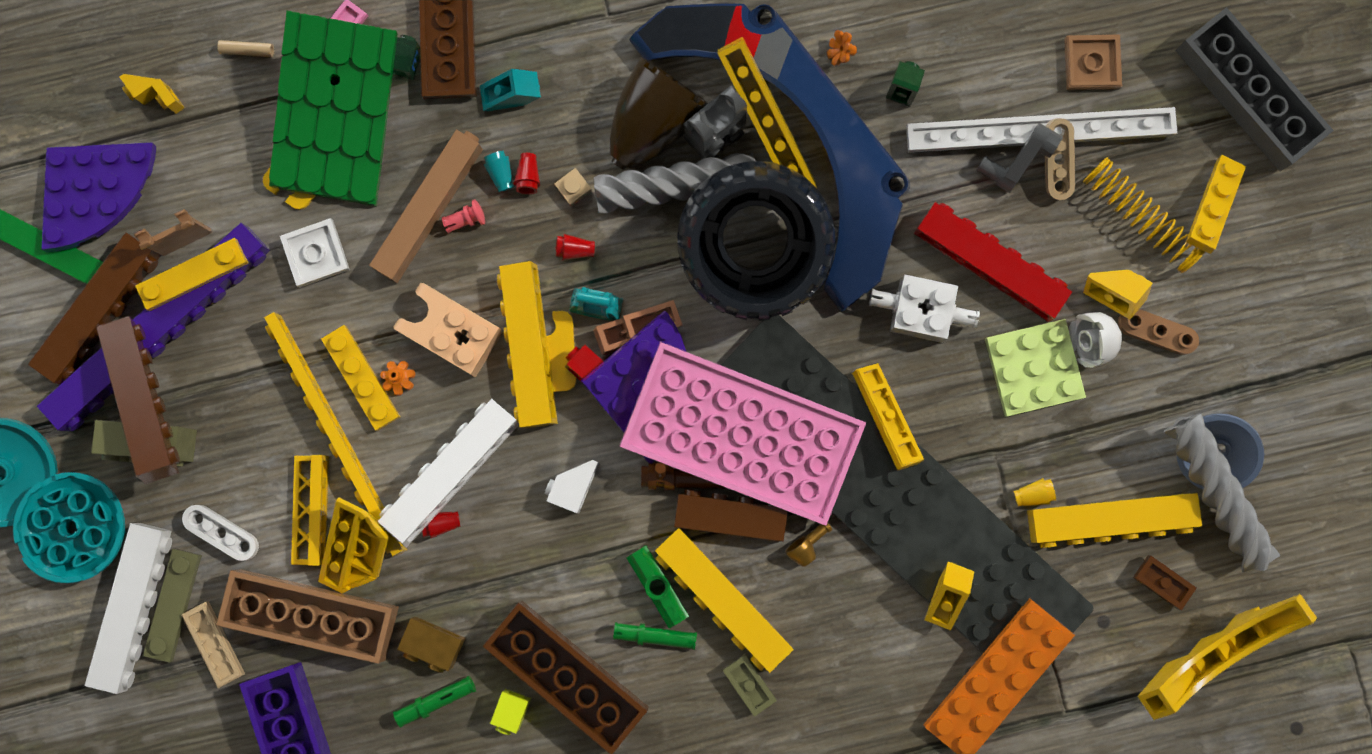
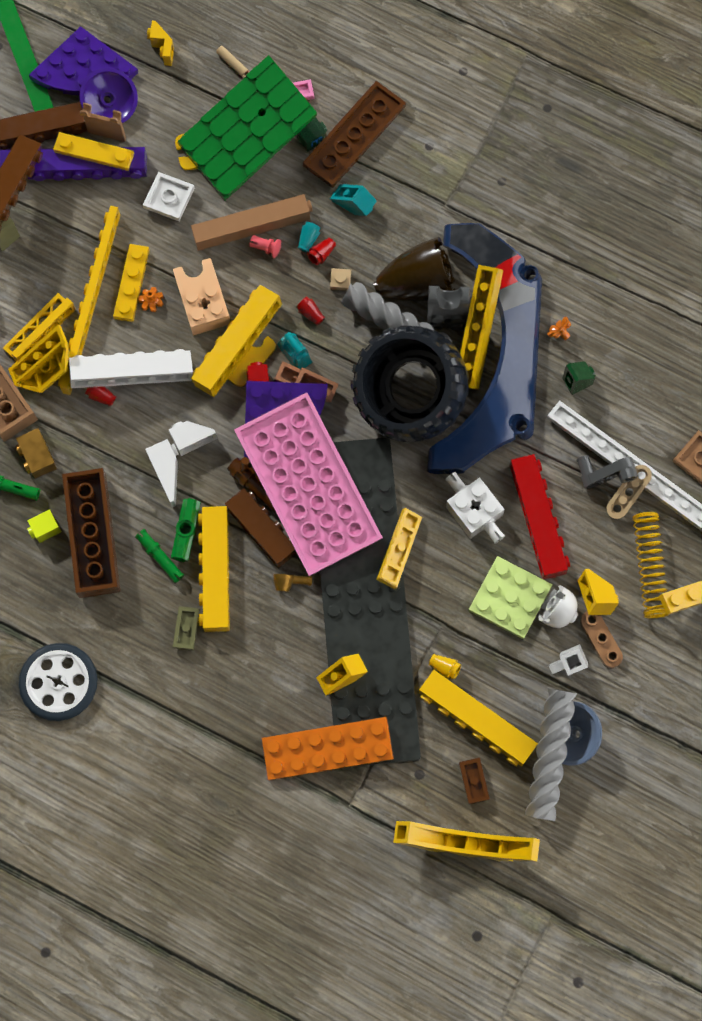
camera: 40 degrees right, 10 degrees down
none -> dark purple dish [79,68,138,124]
none -> white slope [145,439,179,507]
none -> white brick [549,644,588,676]

